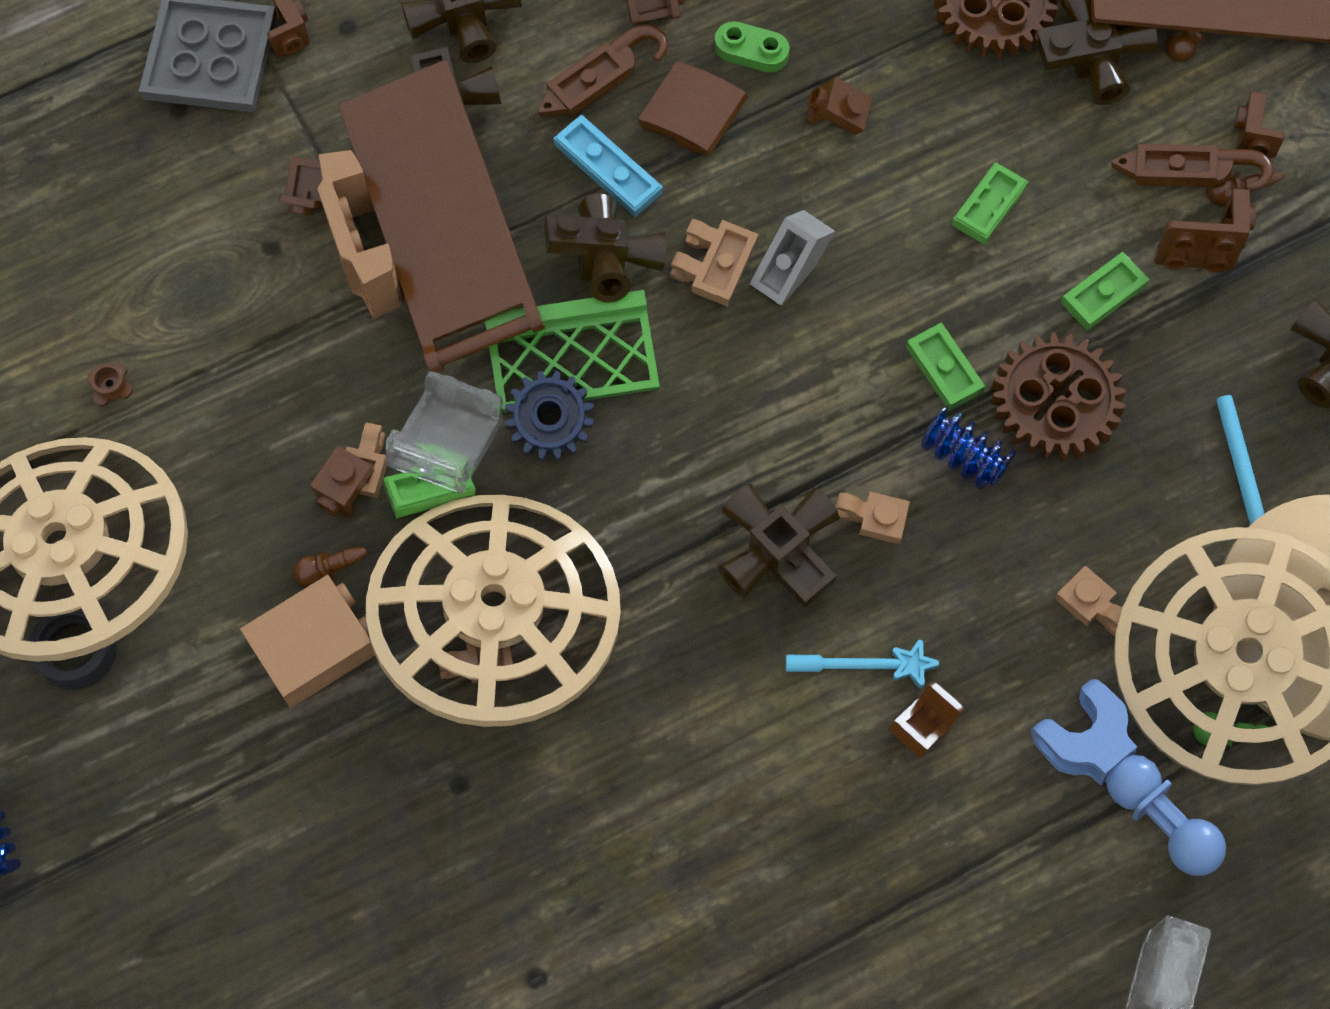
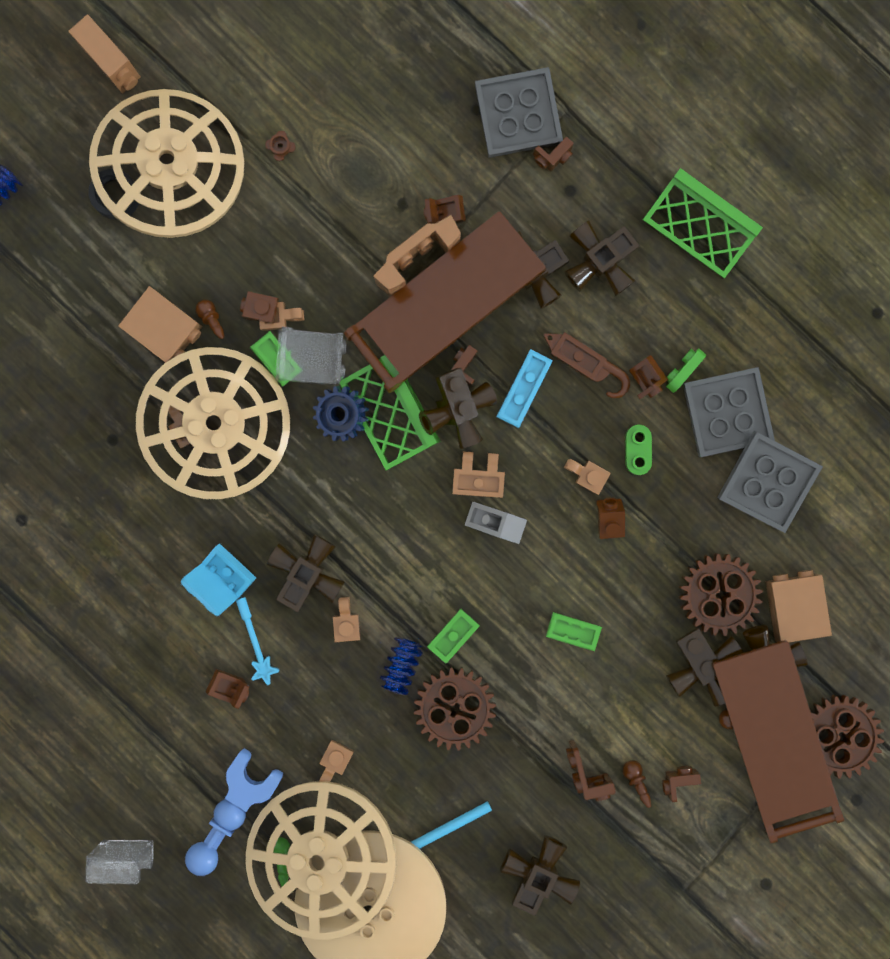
camera: 75 degrees right, 20 degrees up
reddish brown slope [638,61,748,156] -> none
bright green plate [1061,252,1150,331] -> none
reddish brown plate [1111,144,1274,191] -> none
none -> medium azure bracket [181,543,256,616]
none -> reddish brown bracket [451,345,477,386]
none -> medium nougat plate [564,459,611,495]

